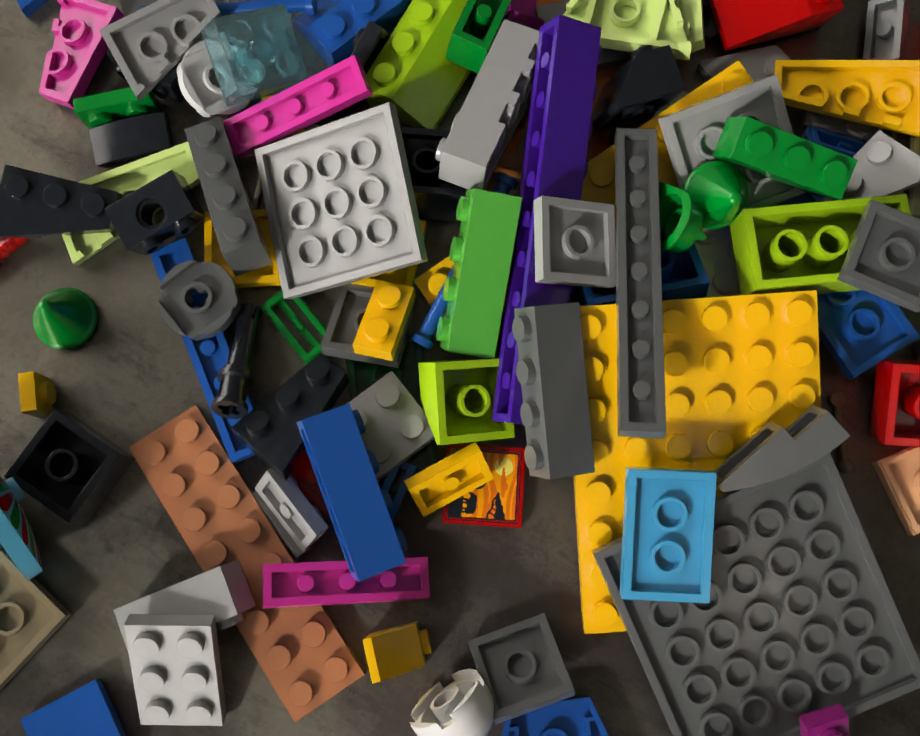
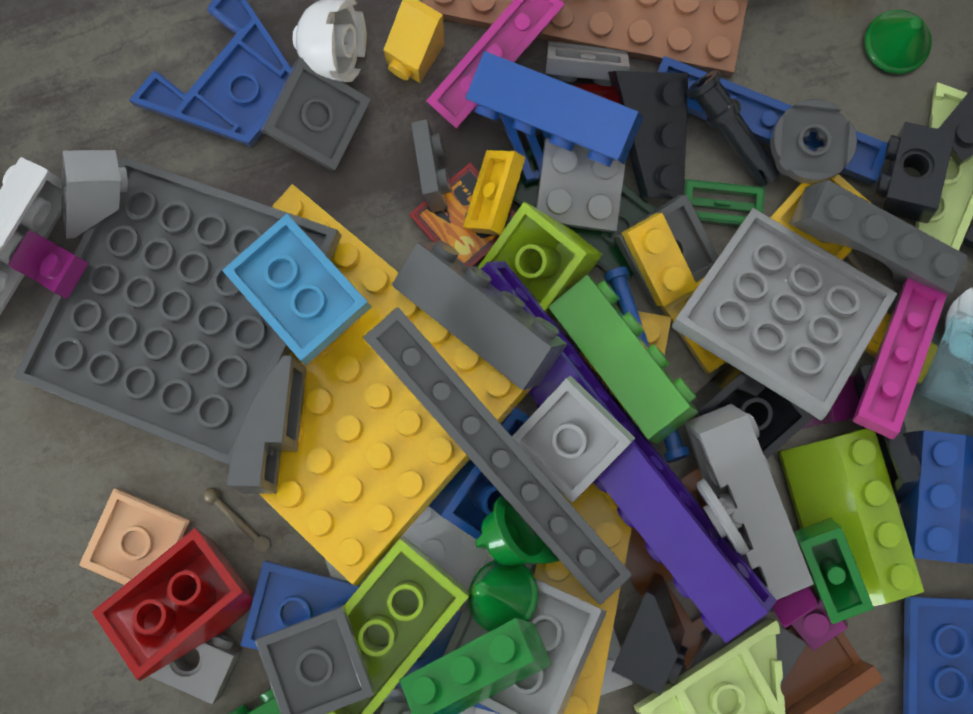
camera: 130 degrees right, 5 degrees up
none -> dark grey plate [411,119,452,213]
none -> light grey wheel [697,479,749,556]

